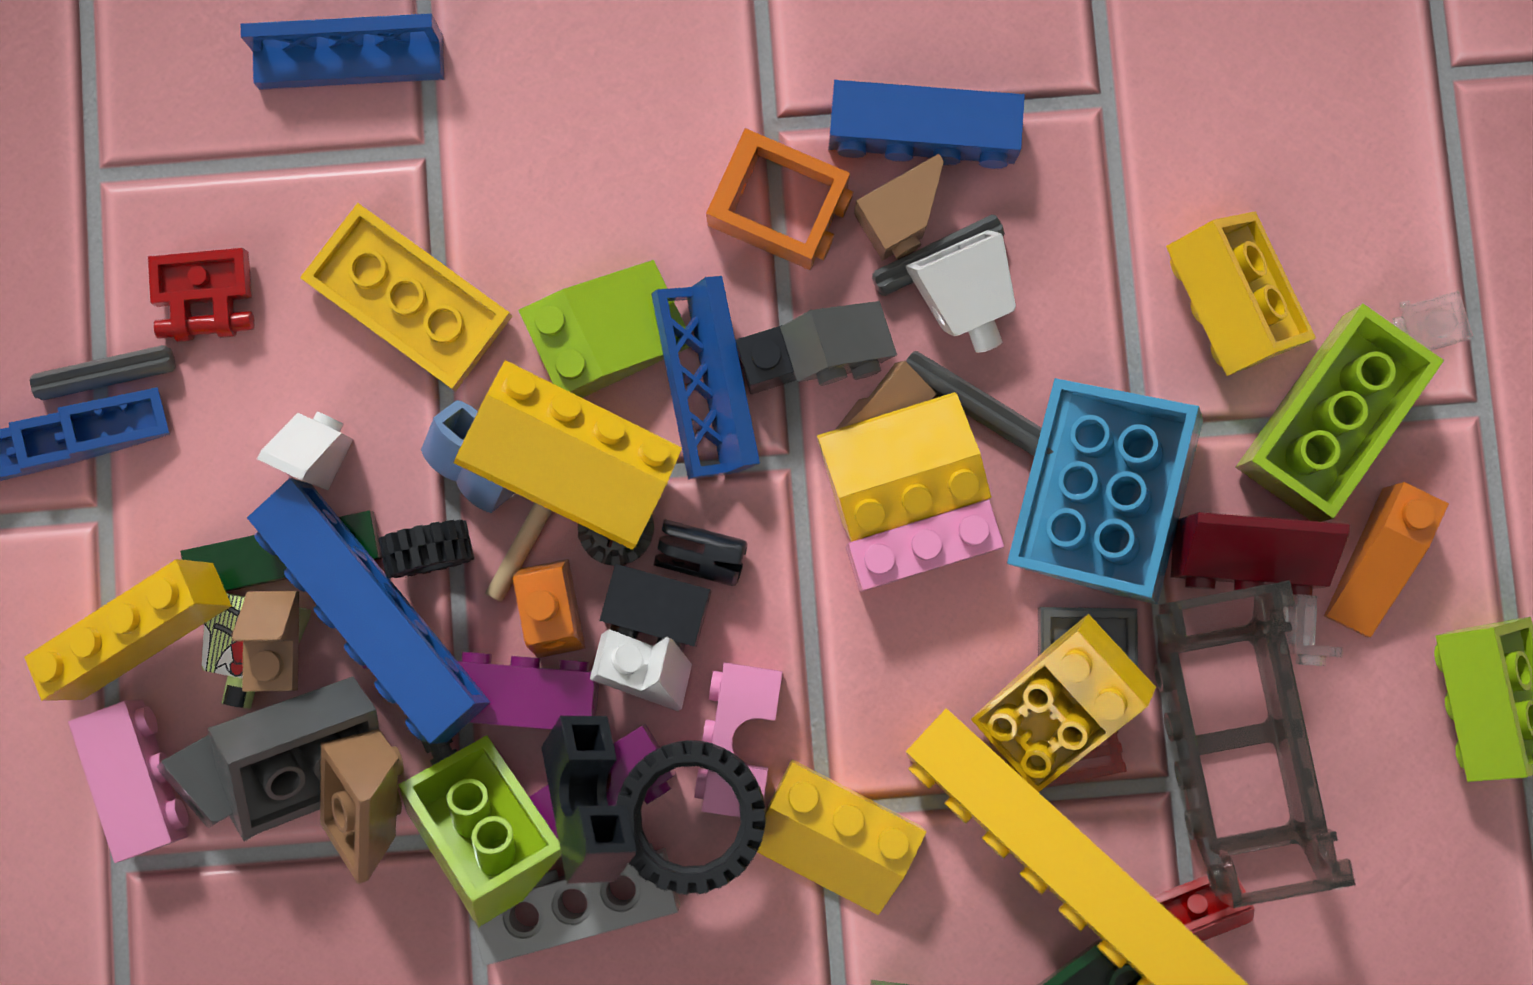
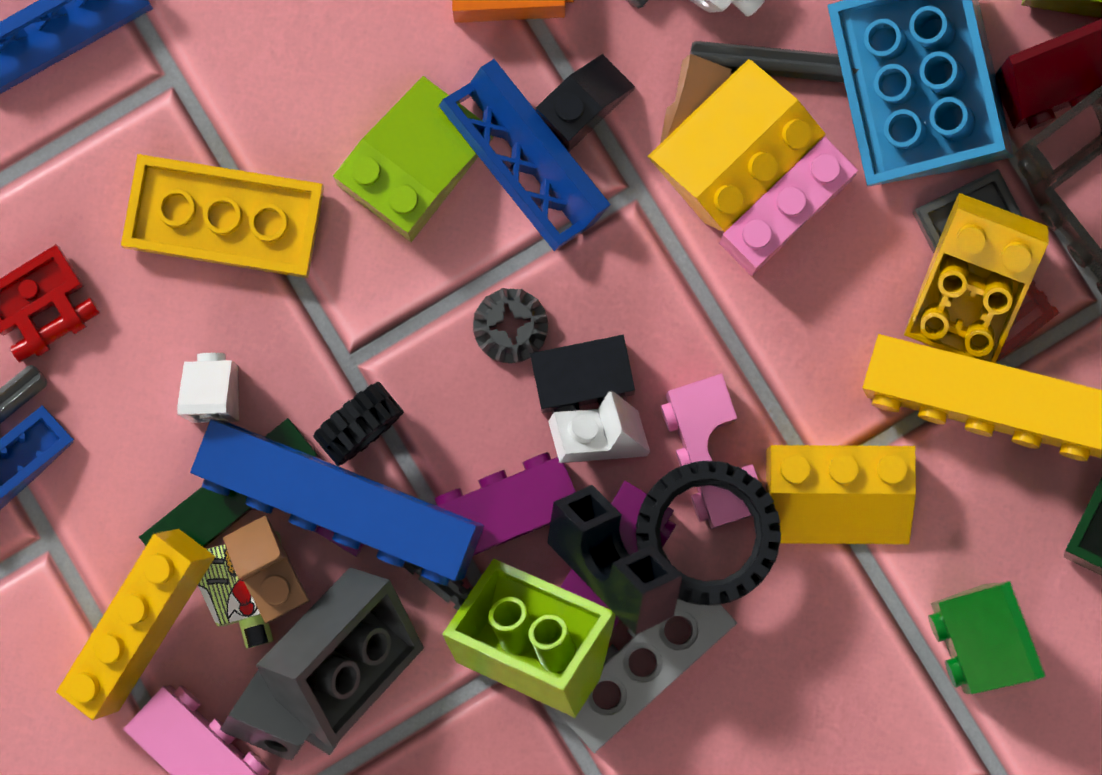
camera: 25 degrees left, 0 degrees up
medium nougat slope [320,729,403,884] -> none
medium blue brick [421,400,514,513] -> none
yellow slope [453,360,682,550] -> none
tan bar [485,503,552,602] -> none
orange torso [513,559,586,658] -> none
black arm [653,519,747,586] -> none
dark grey brick [780,301,897,386] -> none

